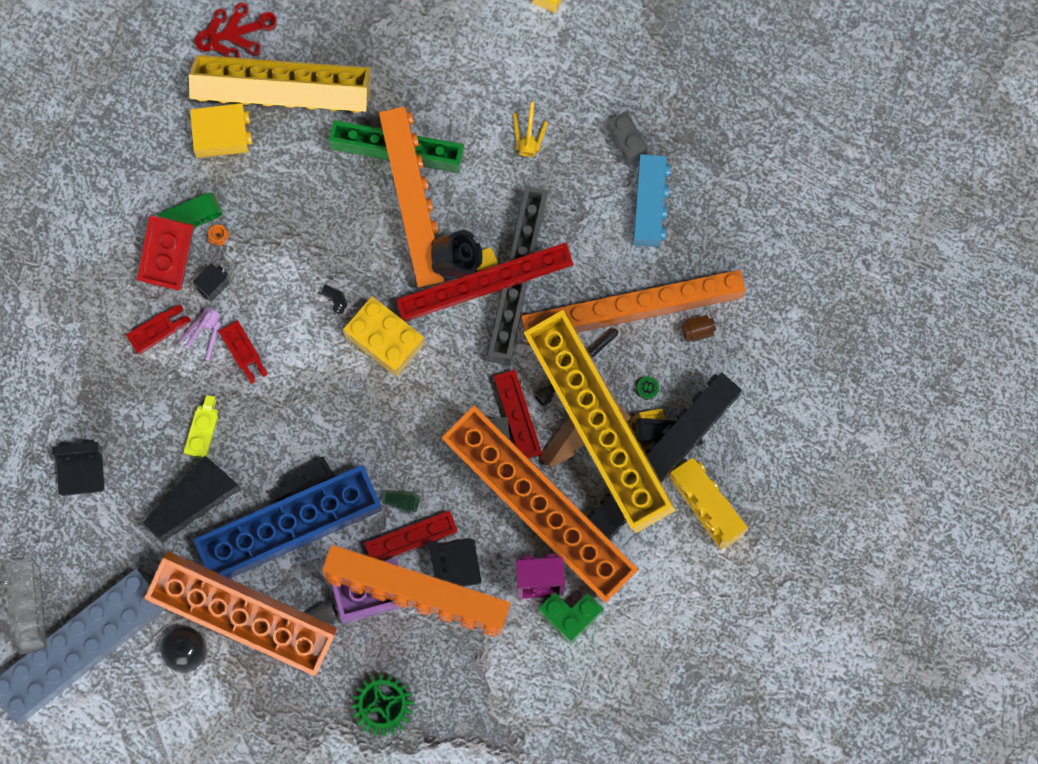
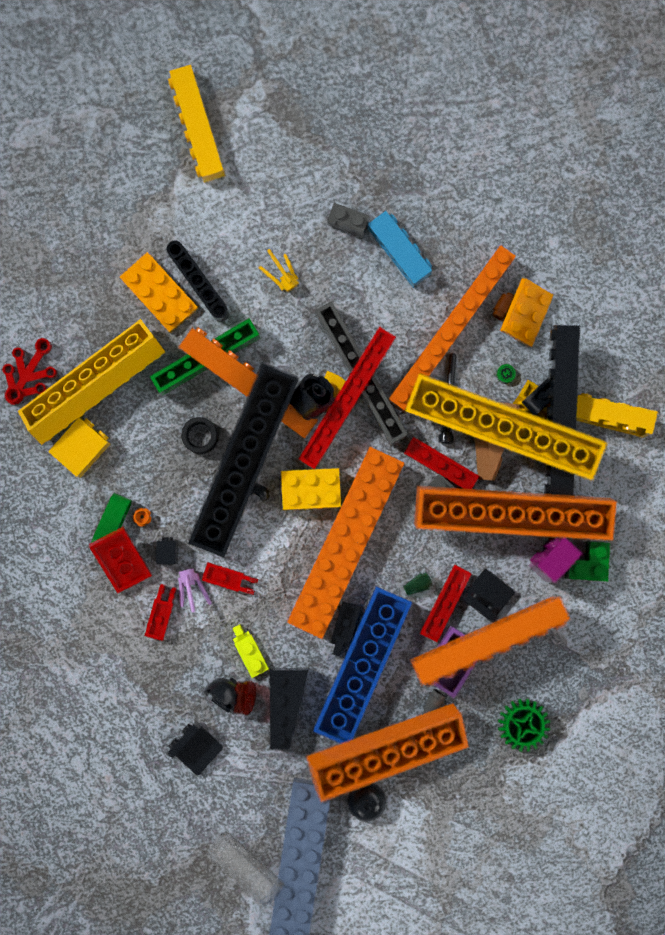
camera: 35 degrees left, 10 degrees up
none -> light orange plate [120,252,199,334]
none -> black beam [166,241,229,322]
none -> black tyre [181,417,219,454]
none -> black brick [188,361,299,557]
none -> black cylinder [204,678,243,715]
none -> clear red piece [234,680,256,715]
none -> orange brick [287,447,404,639]
none -> light orange plate [500,278,554,347]

